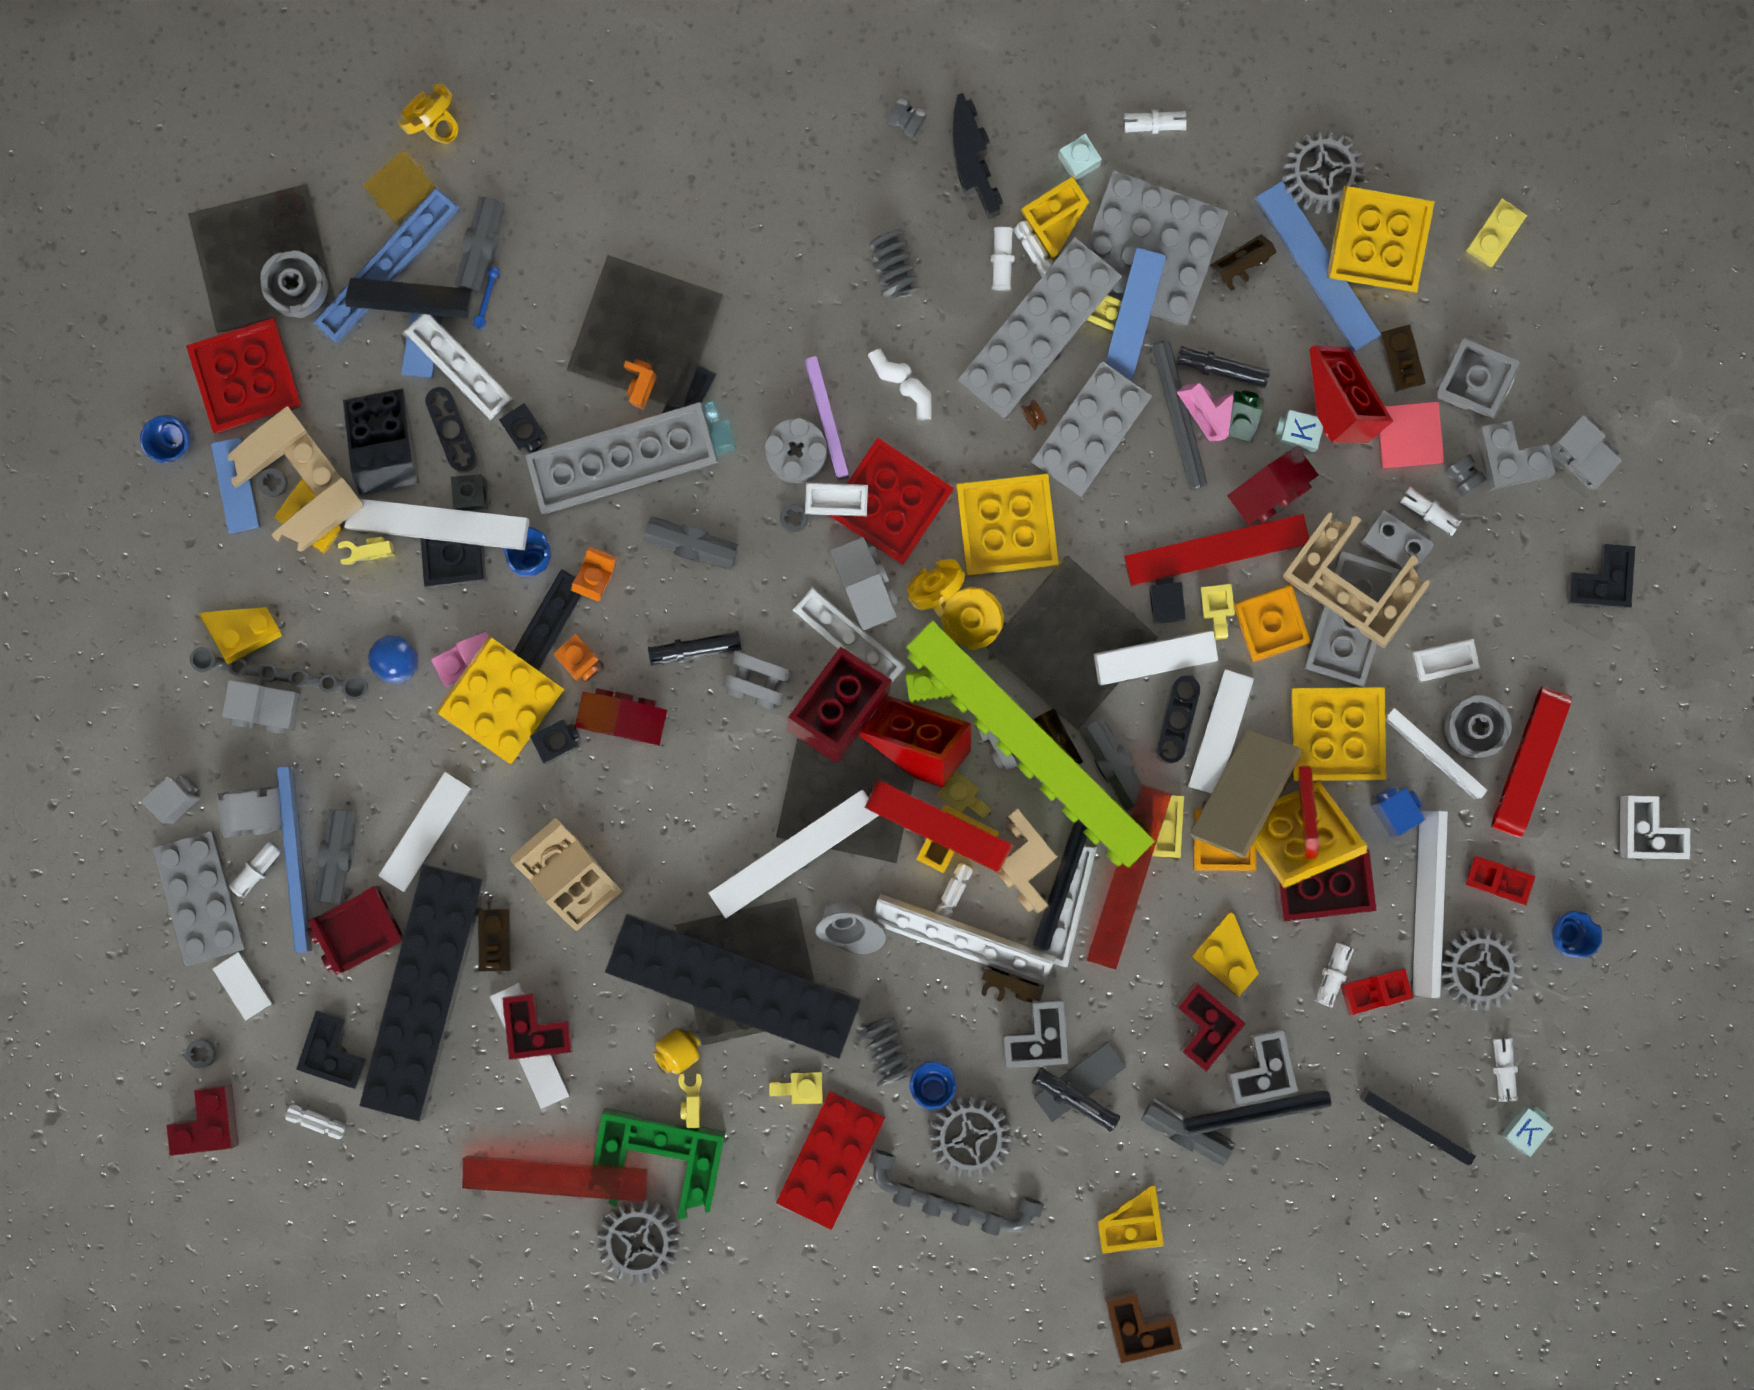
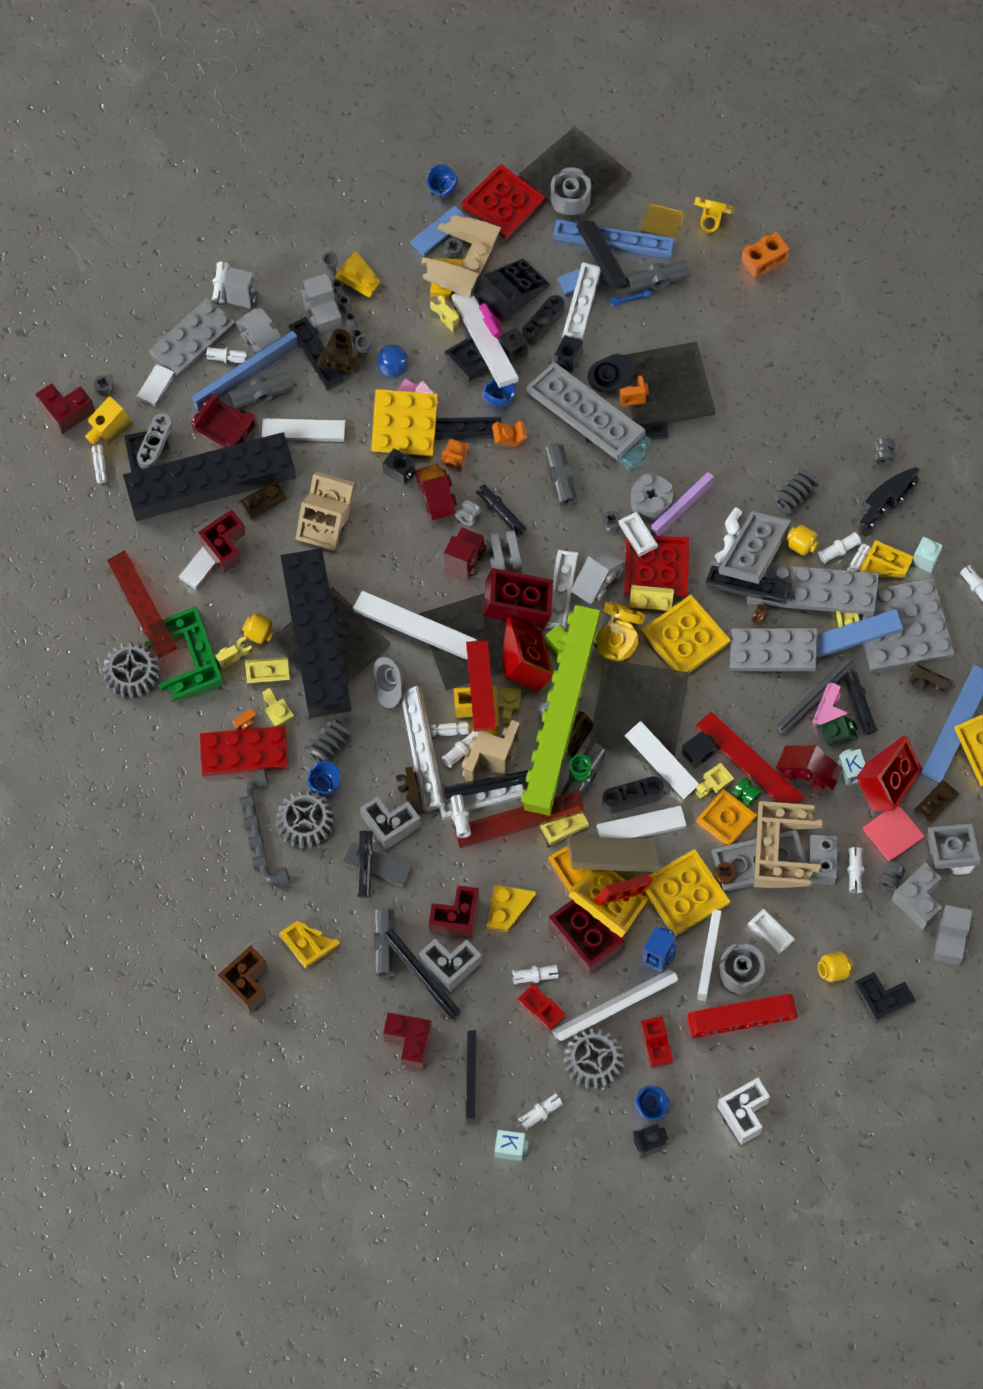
camera: 55 degrees right, 20 degrees down
none -> yellow torso [84,396,133,445]
none -> light grey beam [137,413,172,469]
none -> white pin [212,262,230,304]
none -> orange plate [232,708,256,729]
none -> light yellow plate [245,657,290,683]
none -> black tile [288,317,344,391]
none -> dark brown pin [317,329,363,373]
none -> dark red brick [383,1012,433,1071]
none -> white pin [442,730,478,768]
none -> dark red brick [444,527,487,580]
none -> white axle [451,795,471,838]
none -> light grey wheel [455,500,481,526]
none -> dark pink tile [478,304,504,340]
none -> green wheel [569,754,591,782]
none -> black piece [587,354,635,393]
none -> light yellow plate [629,585,674,611]
none -> black brick [632,1123,669,1158]
none -> black tile [705,565,792,605]
none -> reddish brown bush [715,862,735,884]
none -> light grey plate [719,511,791,584]
none -> green wheel [732,777,763,807]
none -> orange brick [742,232,790,278]
none -> yellow head [786,525,819,556]
none -> yellow head [818,951,853,983]

